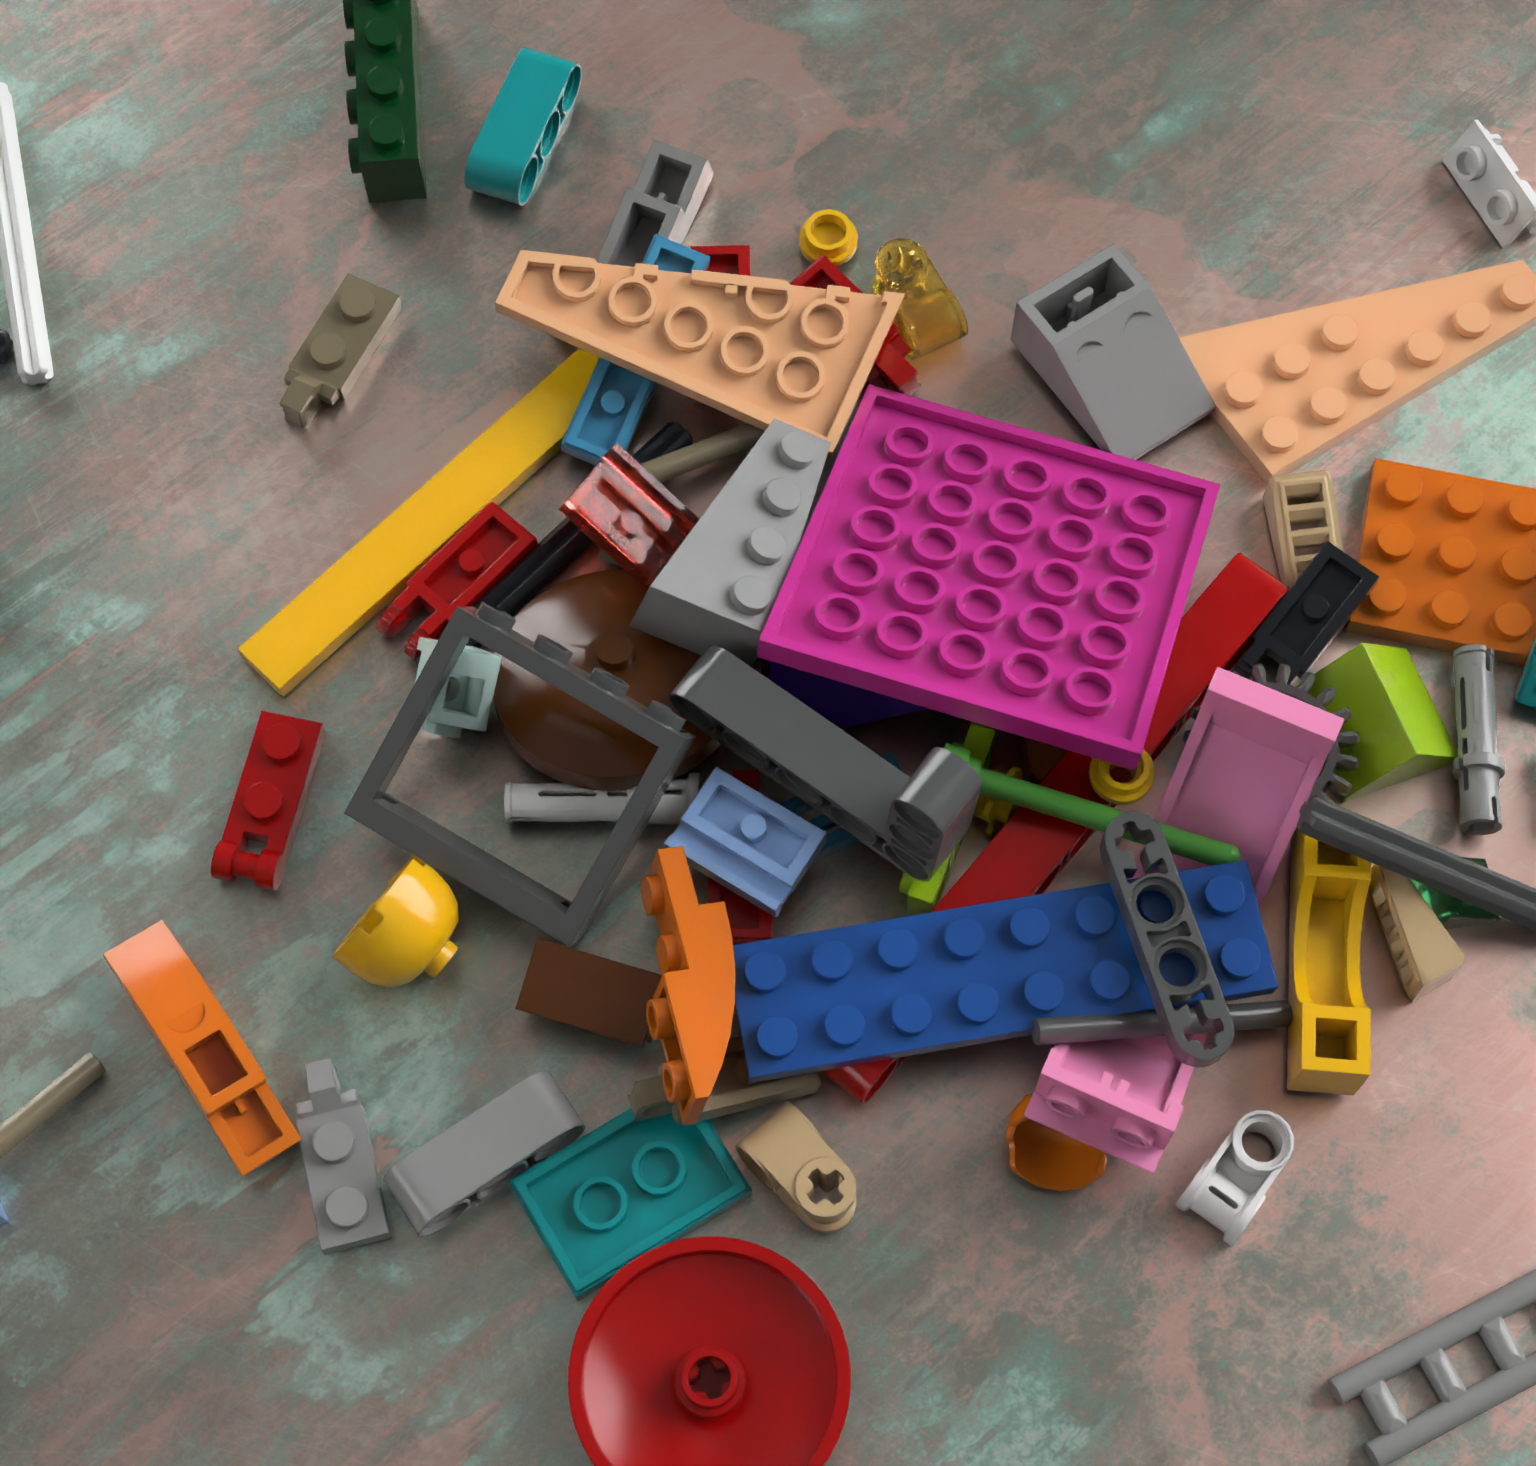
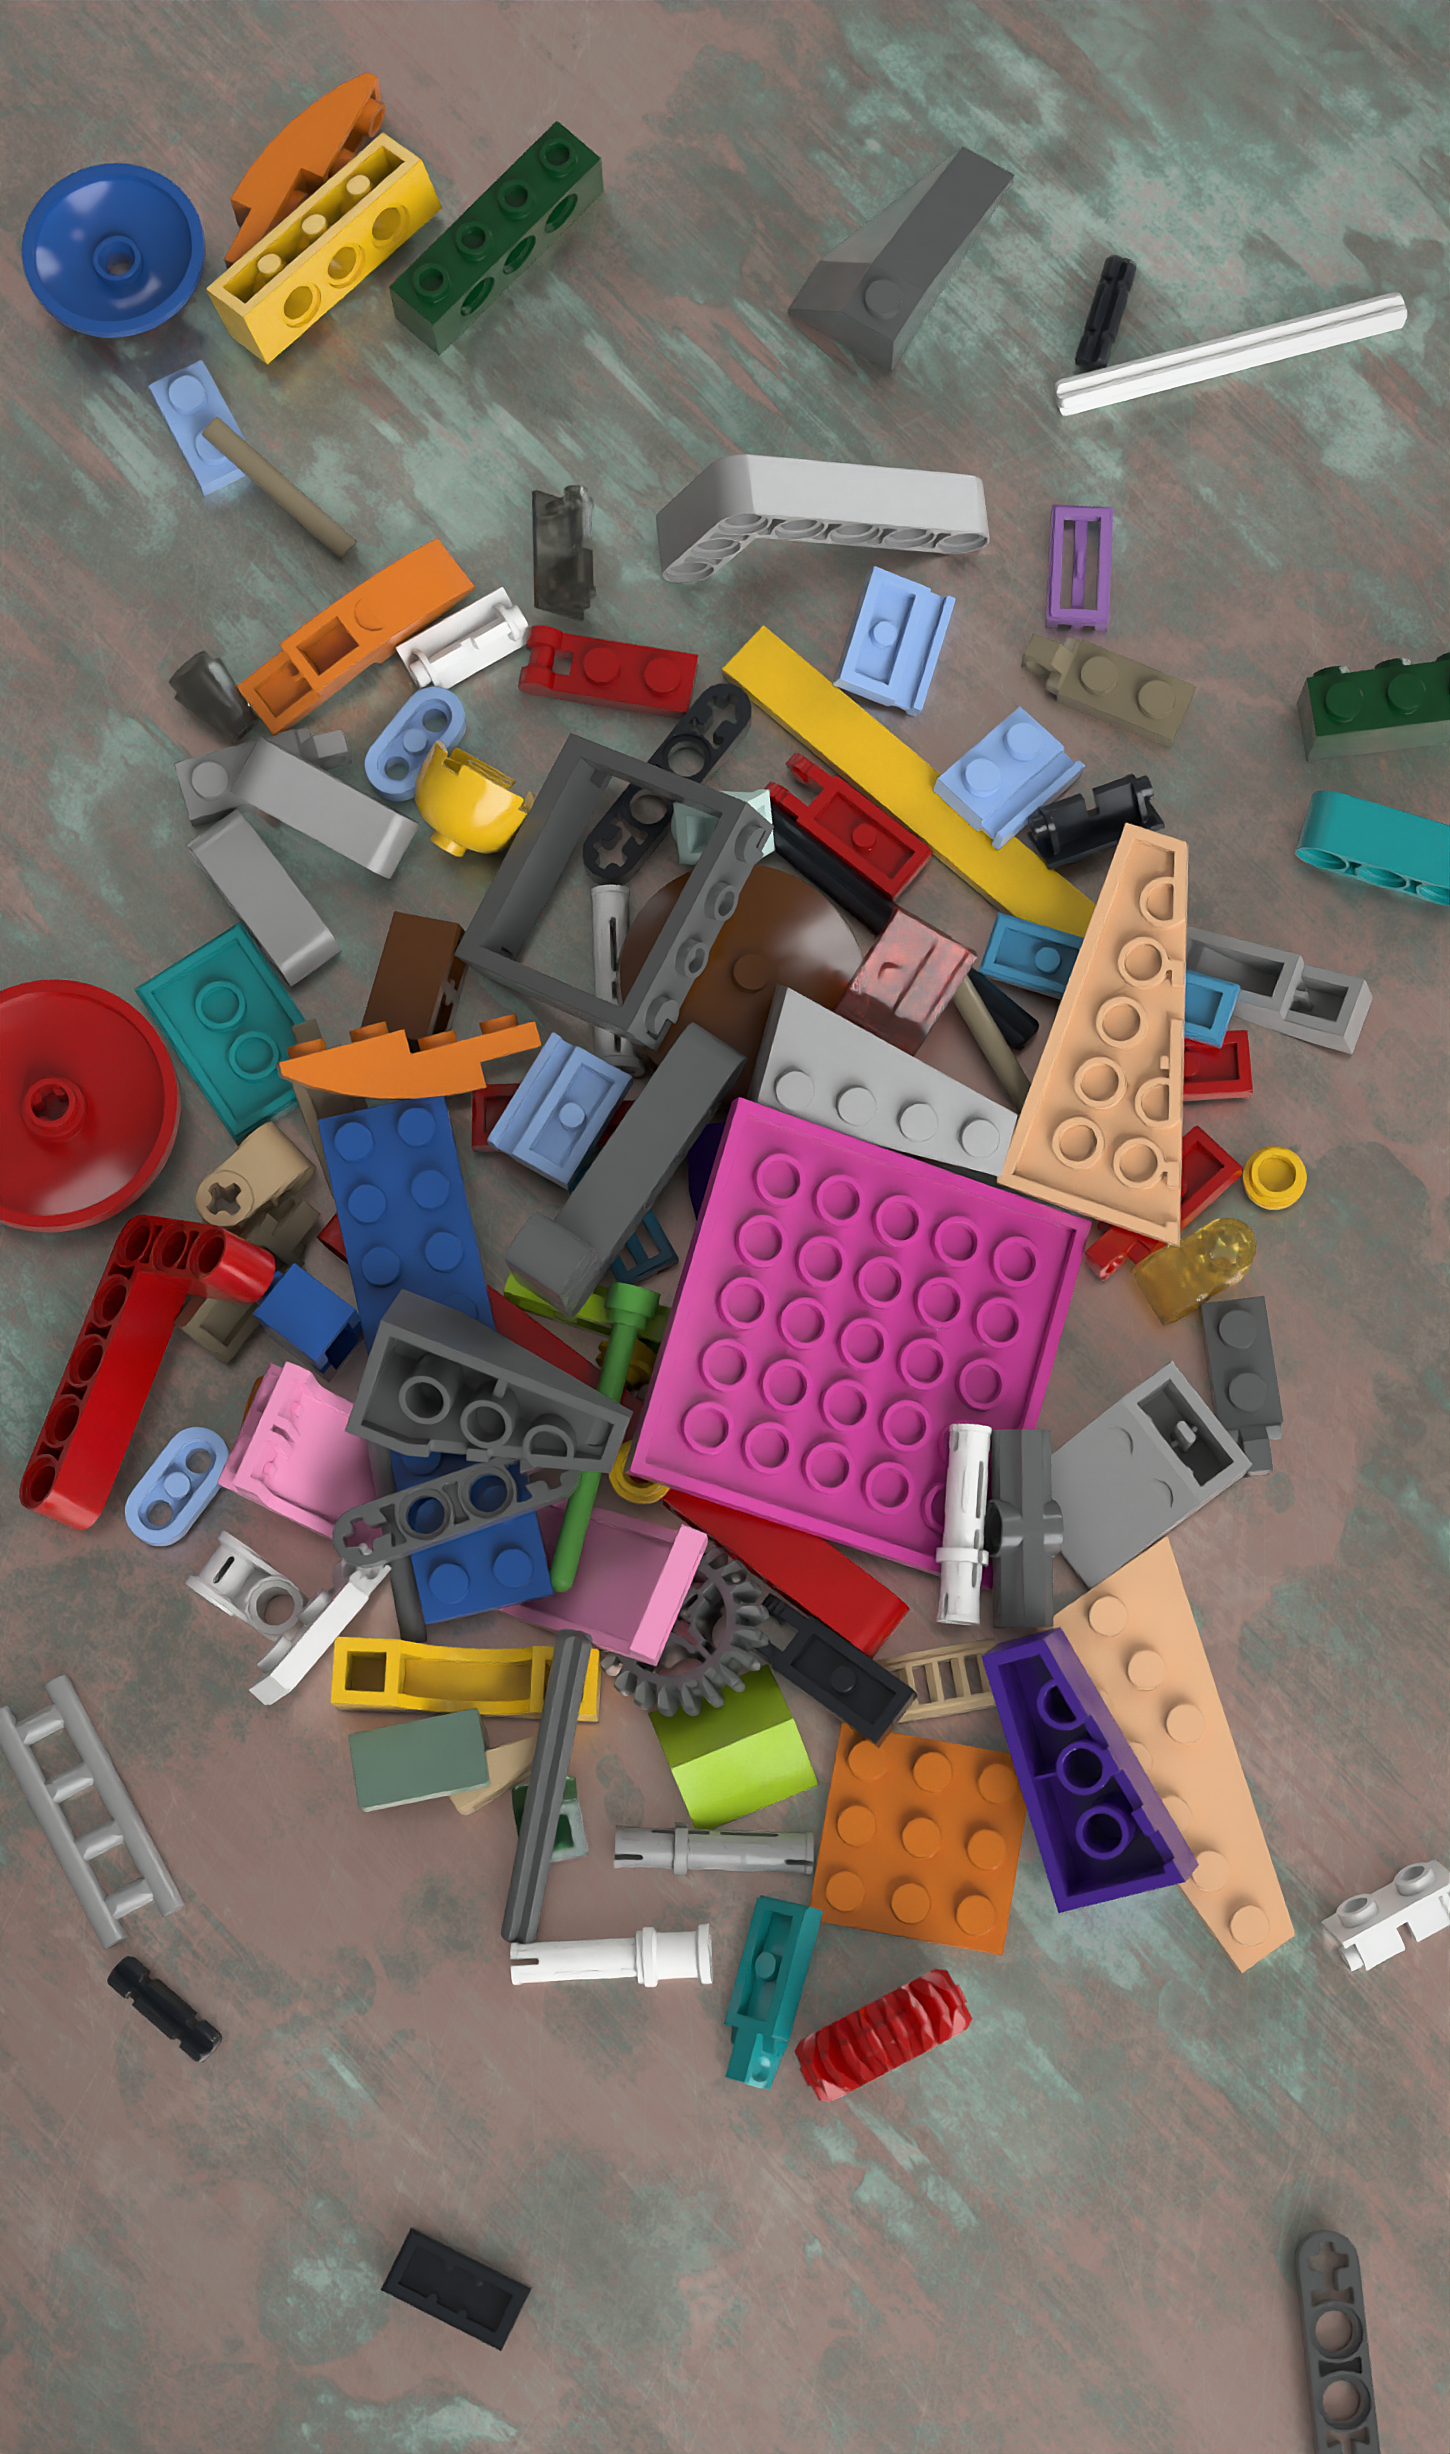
camera: 90 degrees right, 10 degrees up
none -> red beam [19,1214,275,1530]
none -> light blue plate [125,1427,230,1546]
none -> clear smoke cone [169,650,259,744]
none -> dark tan hinge [173,1192,321,1364]
none -> light grey beam [230,735,420,879]
none -> white hinge [249,1543,392,1705]
none -> blue brick [253,1263,364,1383]
none -> dark grey wedge [345,1289,633,1473]
none -> sand green panel [348,1708,490,1812]
none -> light blue plate [365,687,466,802]
none -> white hinge [395,586,528,690]
none -> clear smoke hinge [532,485,596,622]
none -> black beam [582,683,752,886]
none -> light grey beam [656,454,990,583]
none -> light blue plate [832,566,956,717]
none -> light blue plate [933,706,1085,850]
none -> white pin [936,1424,992,1625]
none -> dark purple wedge [981,1627,1199,1913]
none -> dark grey piece [983,1429,1064,1627]
none -> black hinge [1027,773,1165,870]
none -> medium lavender tile [1045,504,1113,631]
none -> dark grey hinge [1198,1296,1283,1478]

